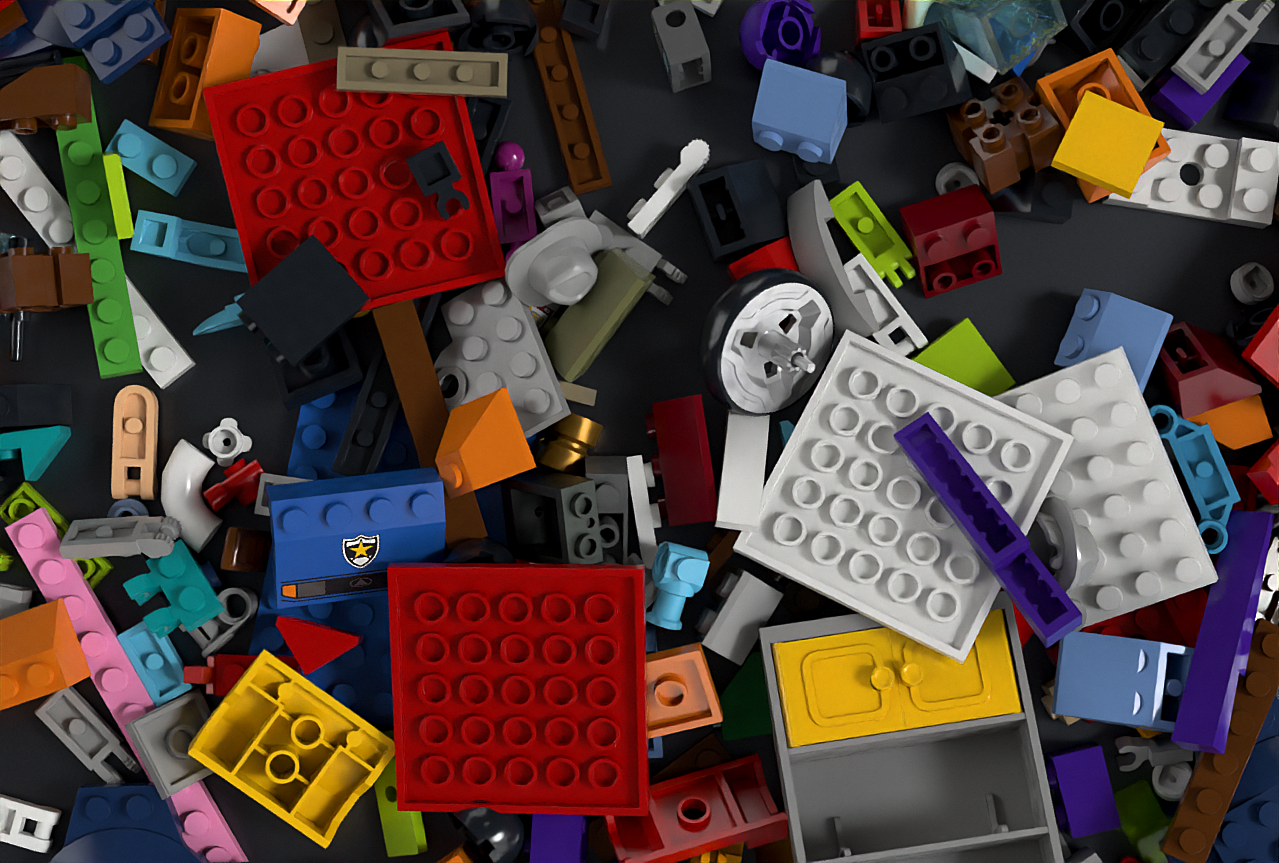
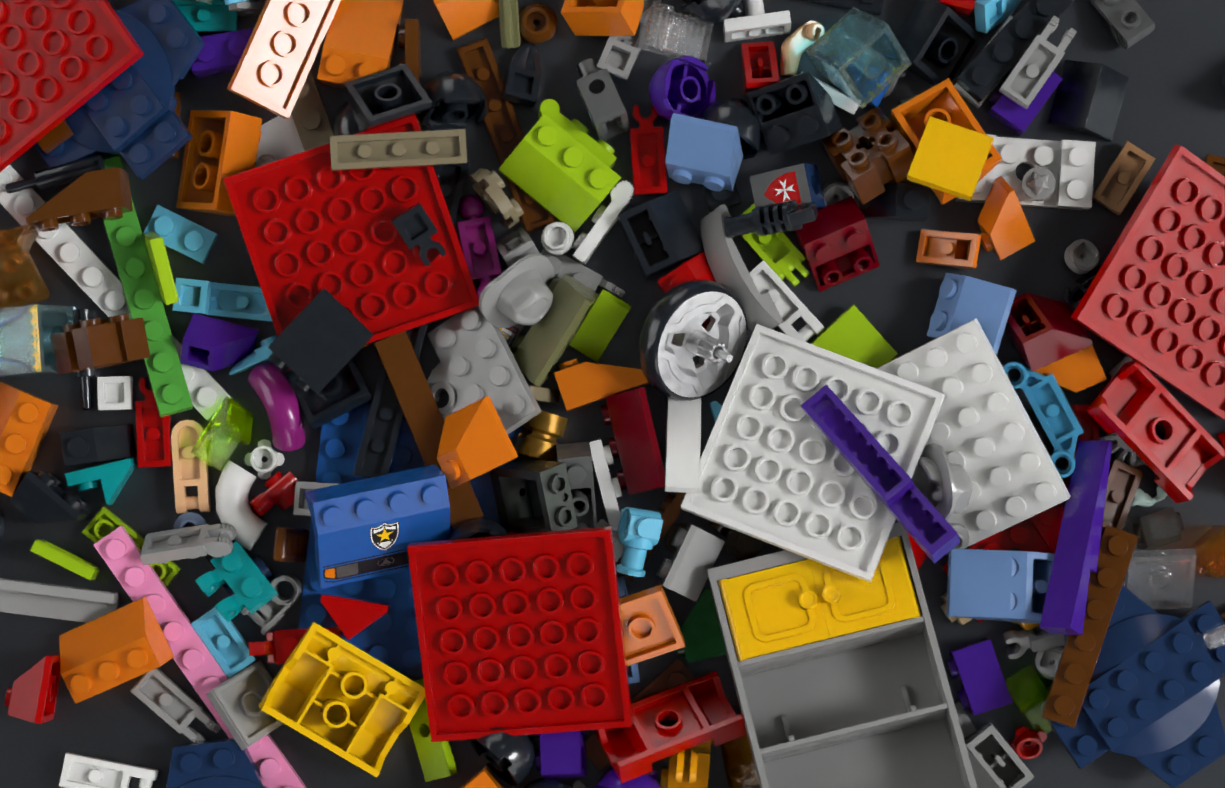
camera: 10 degrees left, 0 degrees up
none -> white plate [97,376,133,411]
none -> red plate [135,377,173,468]
none -> dark purple slope [180,313,258,371]
none -> clear neon green slope [191,396,253,471]
none -> magenta cylinder [248,361,306,451]
none -> dark tan plate [469,168,524,229]
none -> lime slope [498,113,622,233]
none -> lime plate [538,99,617,168]
none -> white plate [541,222,575,255]
none -> orange slope [554,359,649,412]
none -> lime tile [569,289,631,362]
none -> red plate [630,105,667,196]
none -> black hinge [723,200,818,238]
none -> piece [750,163,826,209]
none -> orange slope [916,229,981,271]
none -> orange slope [977,176,1035,260]
none -> light grey tile [1022,167,1056,201]

